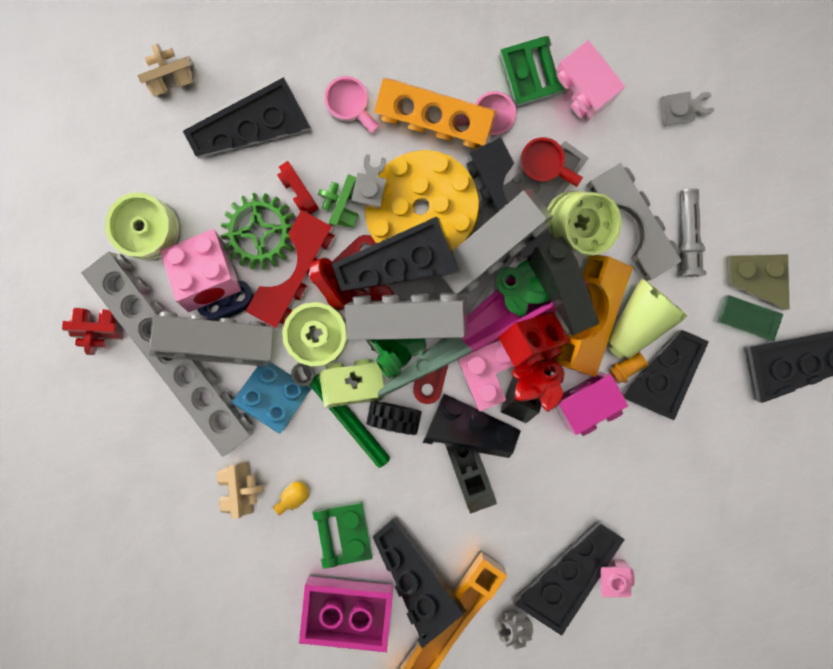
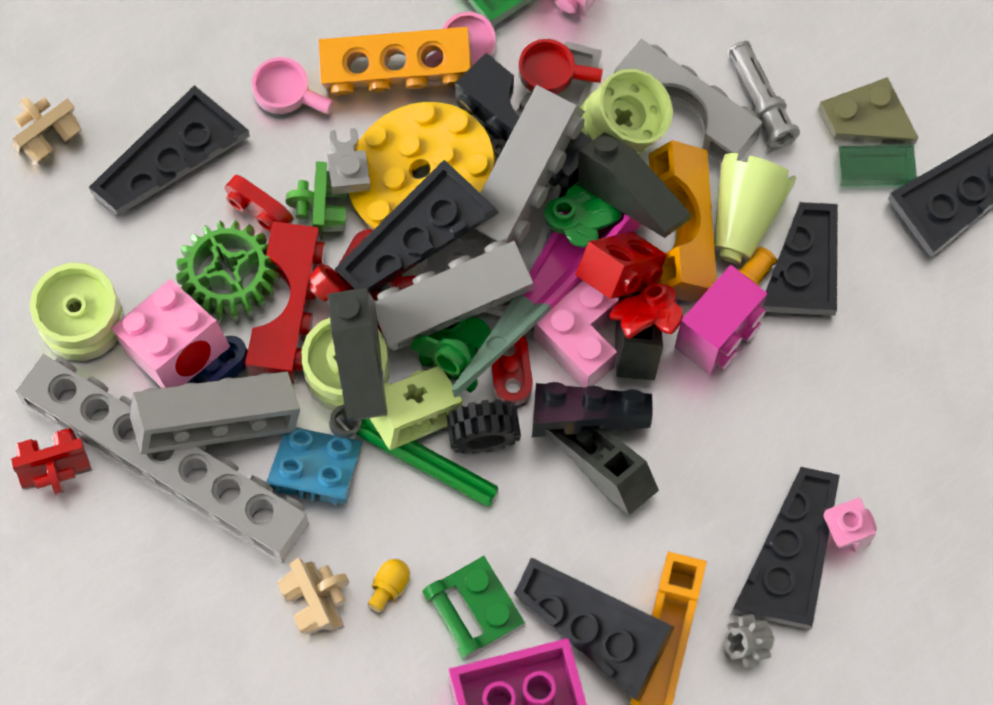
camera: 15 degrees left, 20 degrees down
none -> pearl dark grey slope [328,288,388,421]

